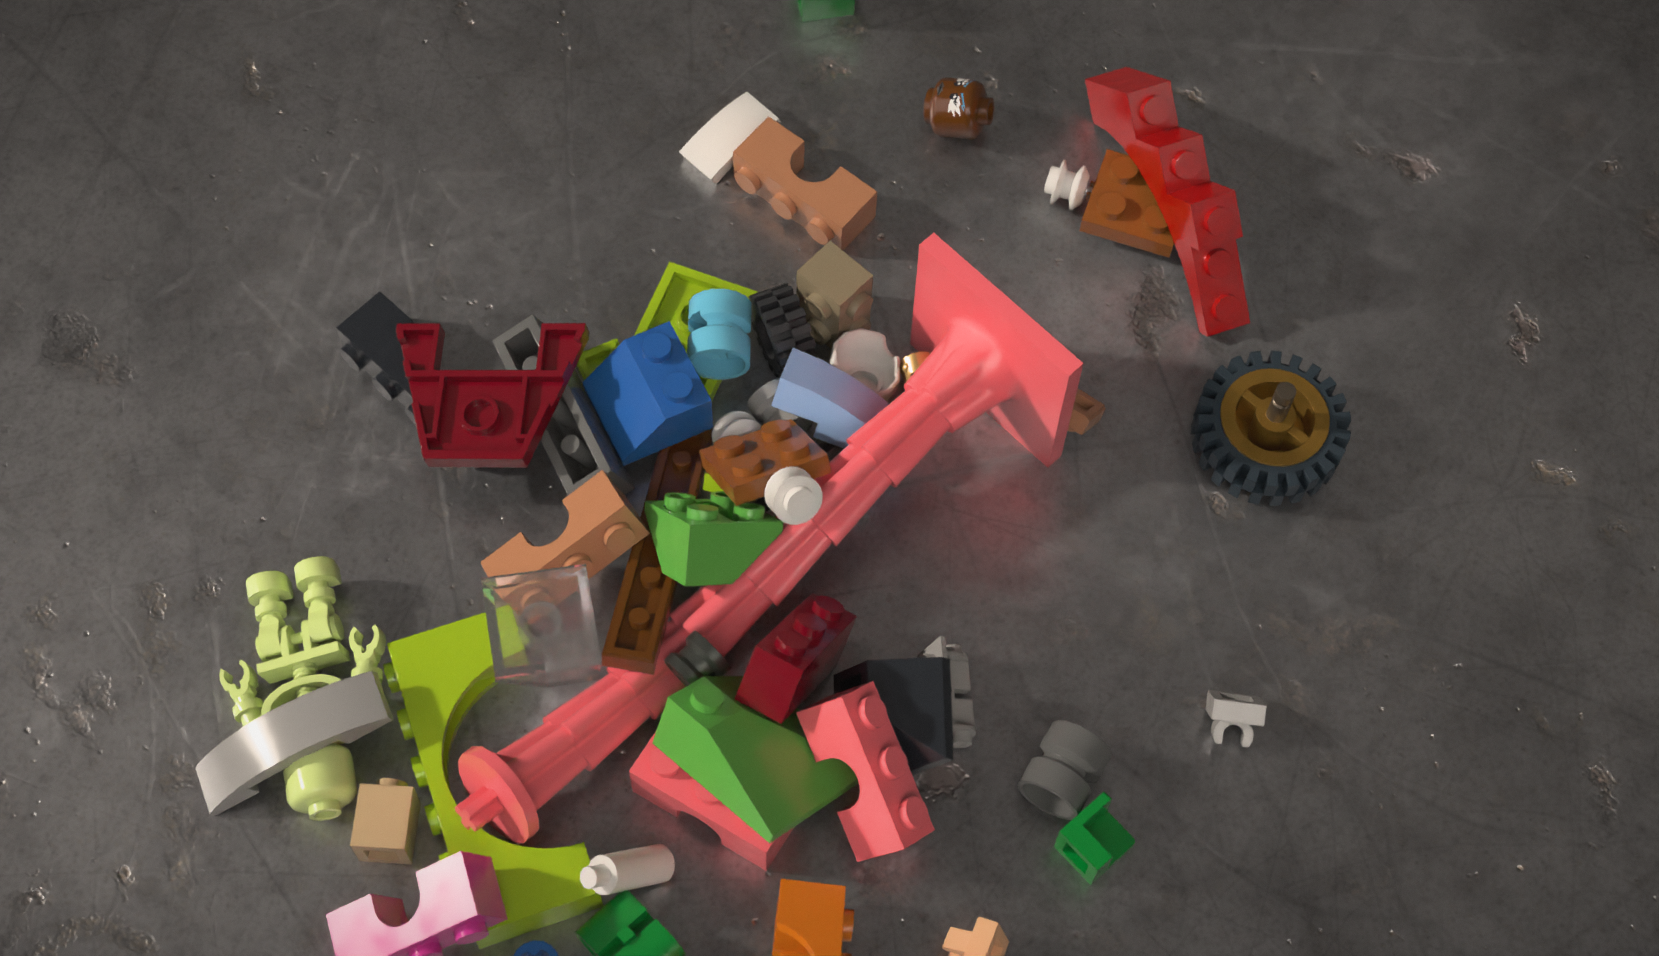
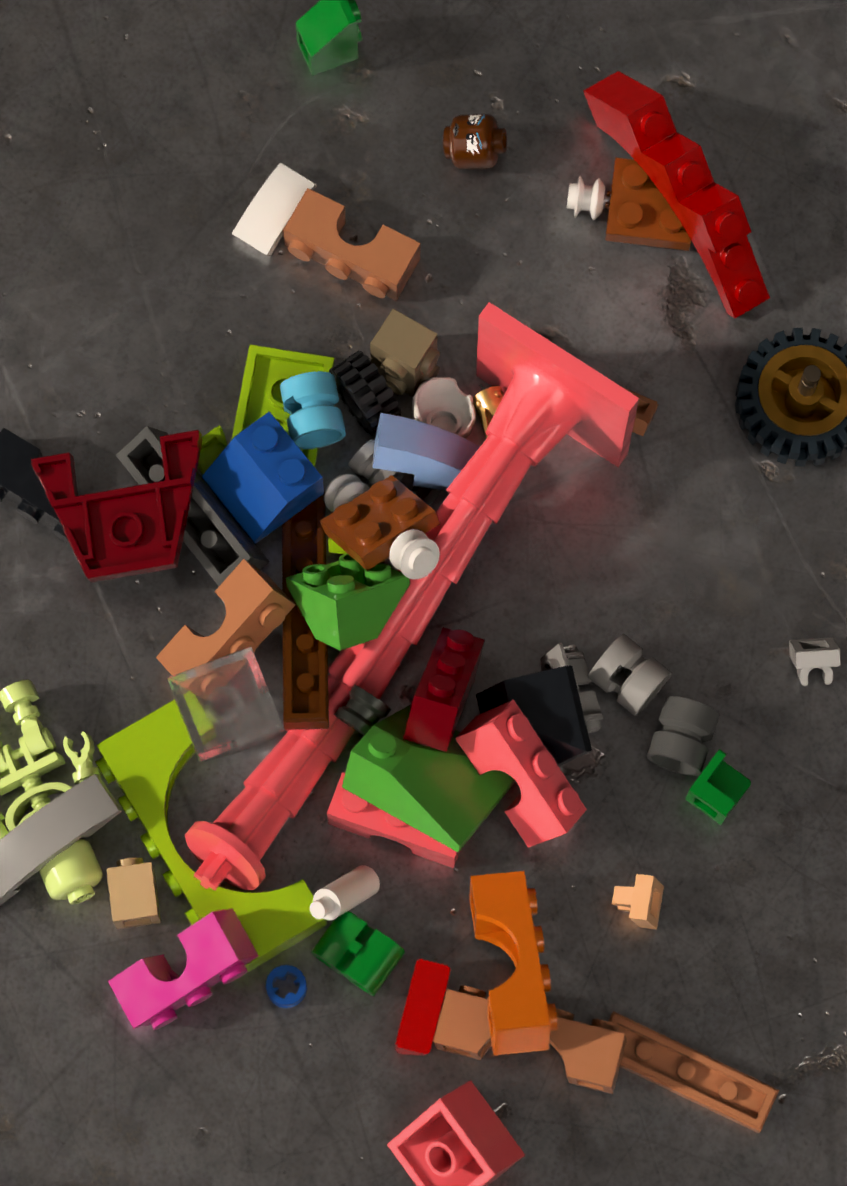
camera: 10 degrees left, 10 degrees up
none -> light grey wheel [588,634,672,717]

